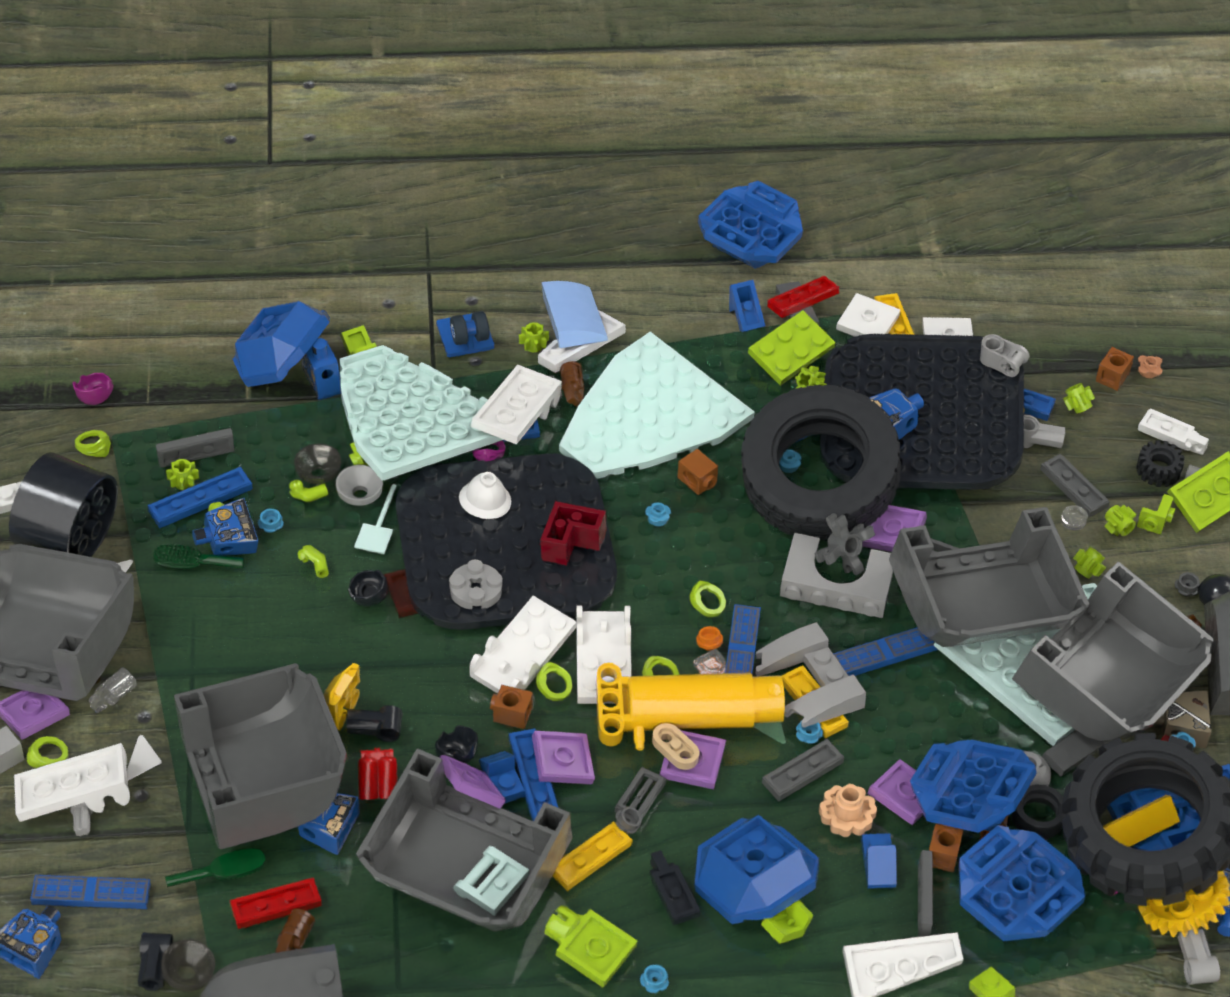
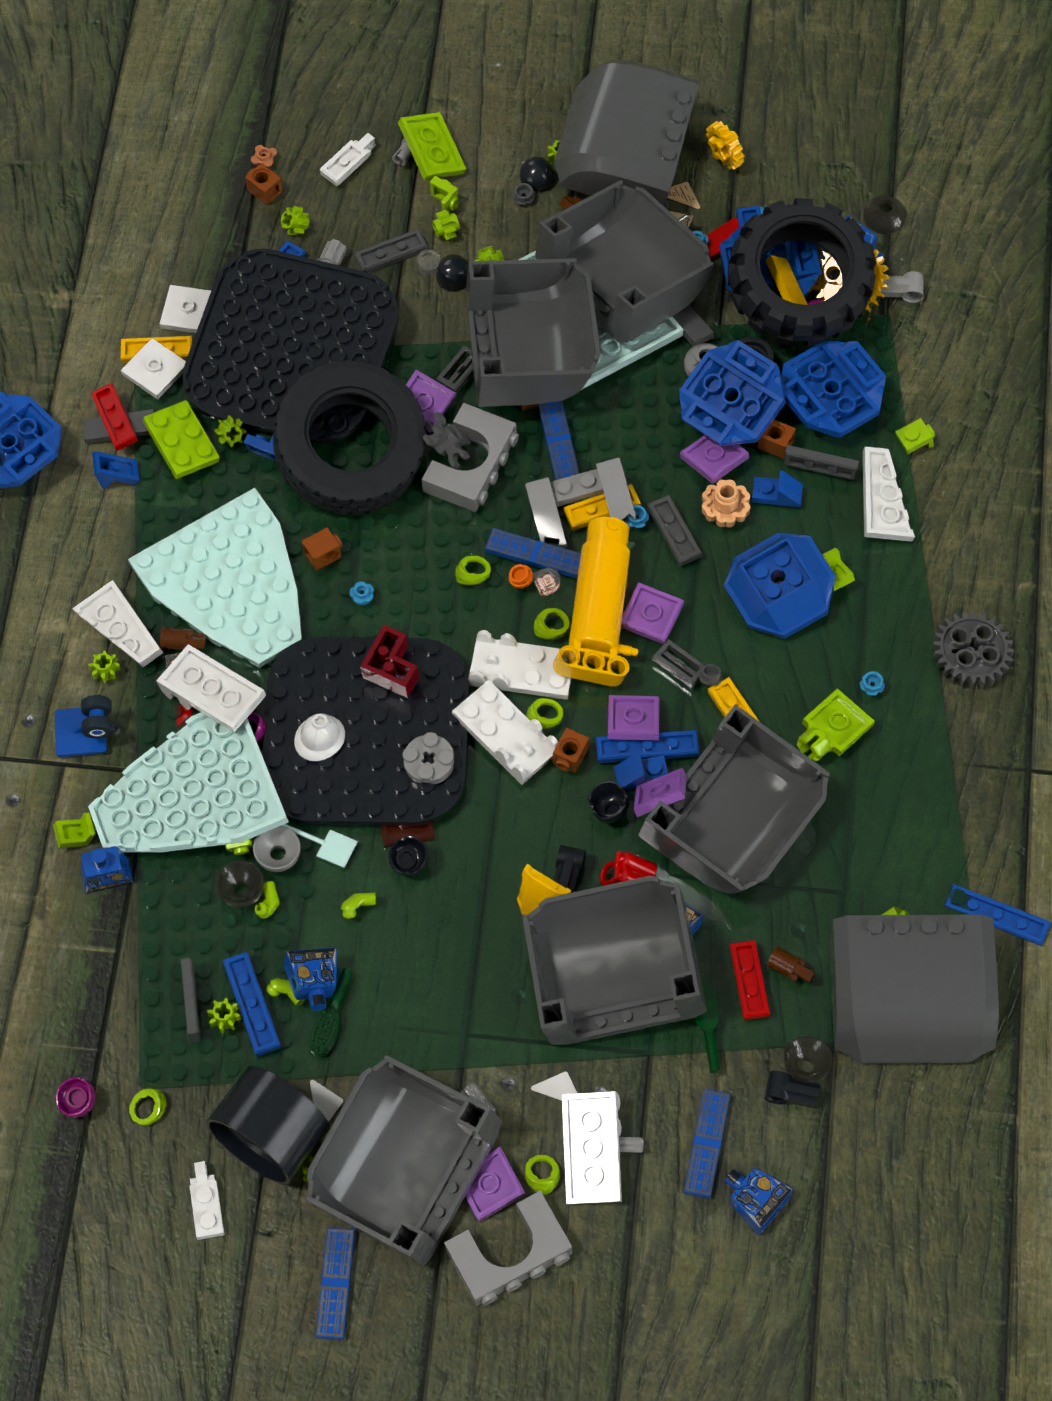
camera: 75 degrees left, 15 degrees up
blue piece [233,301,330,387] -> none
dark azure plate [258,509,284,533] -> none
light aqua plate [453,846,529,916] -> none
light blue slope [542,281,608,348] -> none
black hinge [649,850,701,926] -> none
tan plate [652,723,699,770] -> none
blue torso [870,389,924,439] -> none
light grey piece [980,334,1030,377] -> none
black tyre [1136,440,1185,487] -> none
none -> black hair [436,254,468,291]

